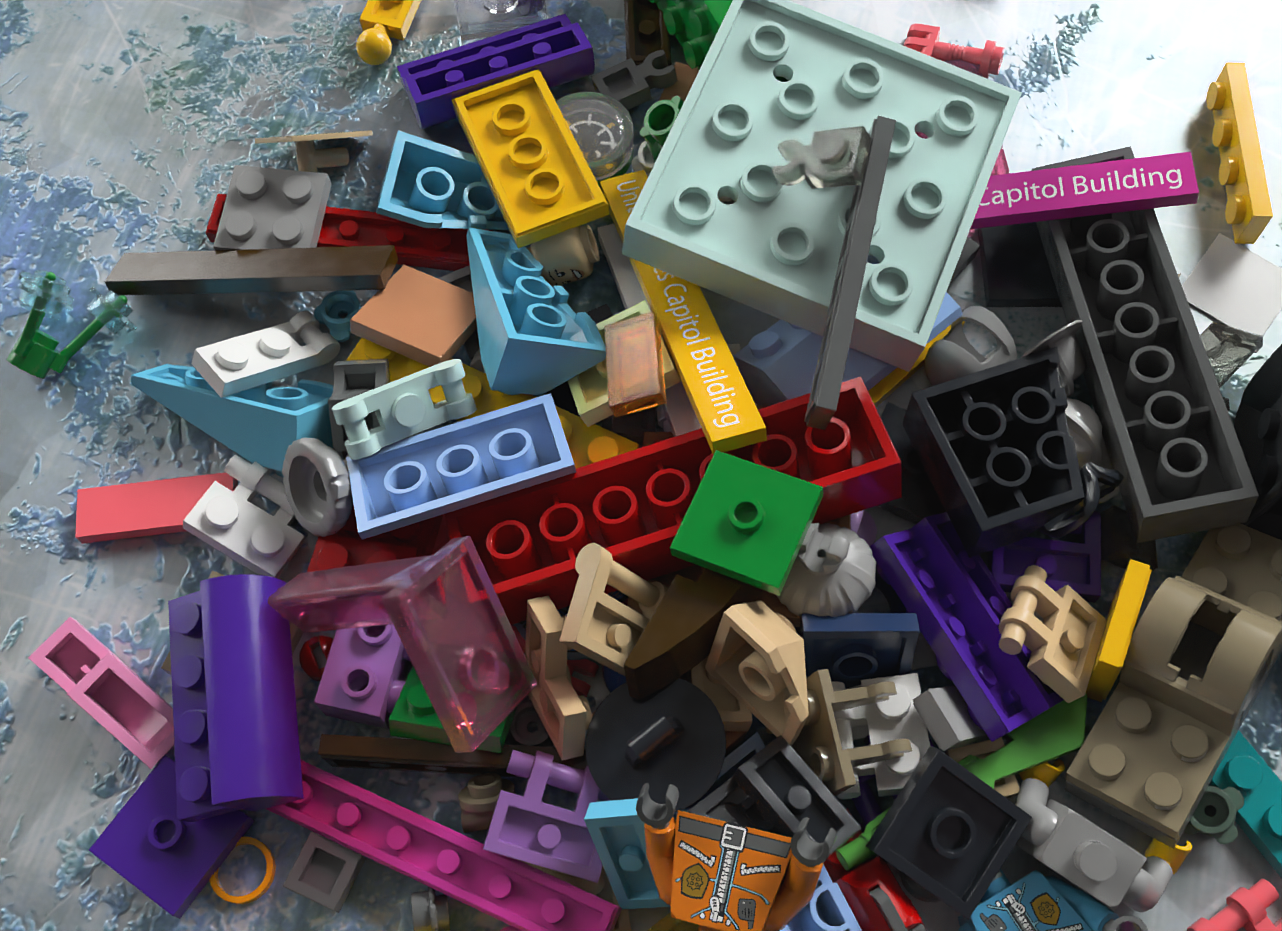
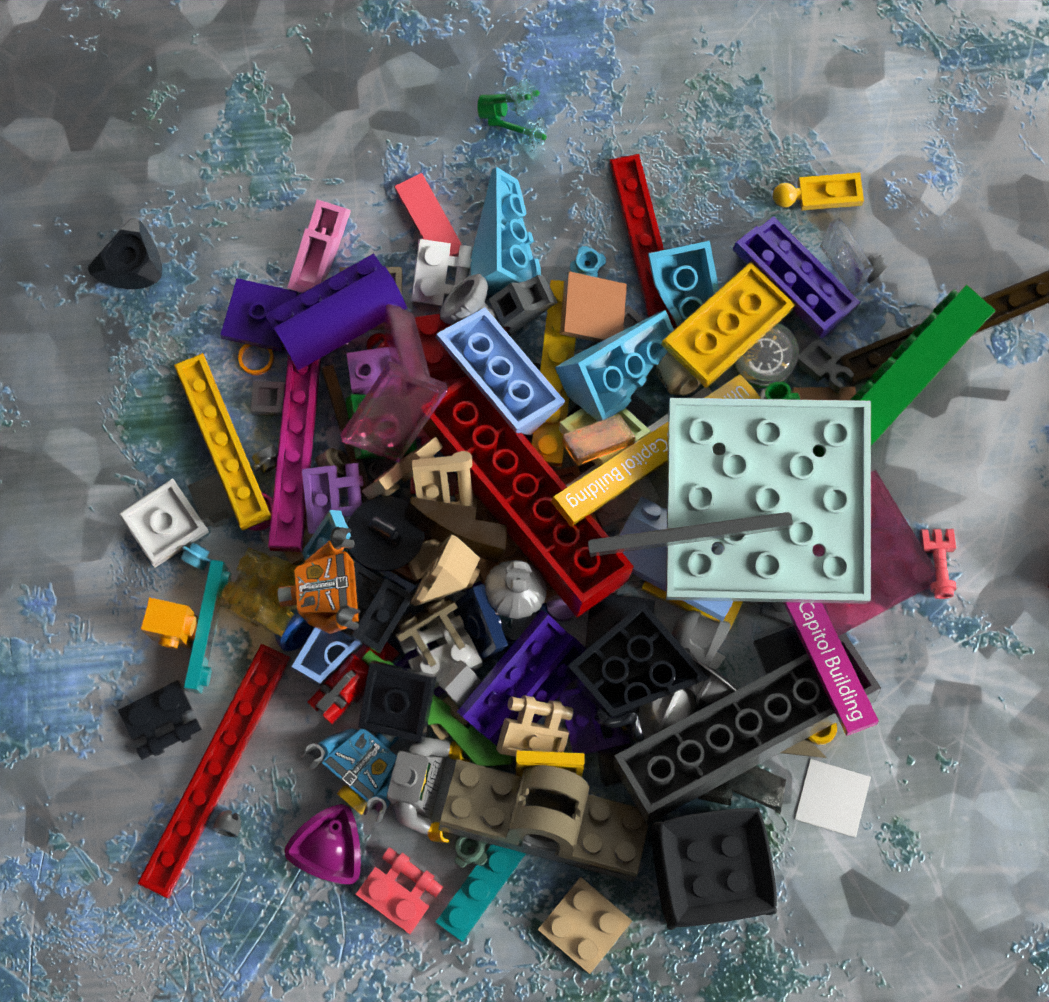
camera: 65 degrees right, 10 degrees up
dark brown tile [104,245,398,296] -> none
white plate [191,311,340,398] -> none
light grey plate [213,165,331,250] -> none
tan shield [254,130,373,173] -> none
light aqua plate [332,359,477,460] -> none
green plate [670,450,823,596] -> none
clear smoke plate [772,126,871,189] -> none
yellow plate [1206,62,1273,244] -> none

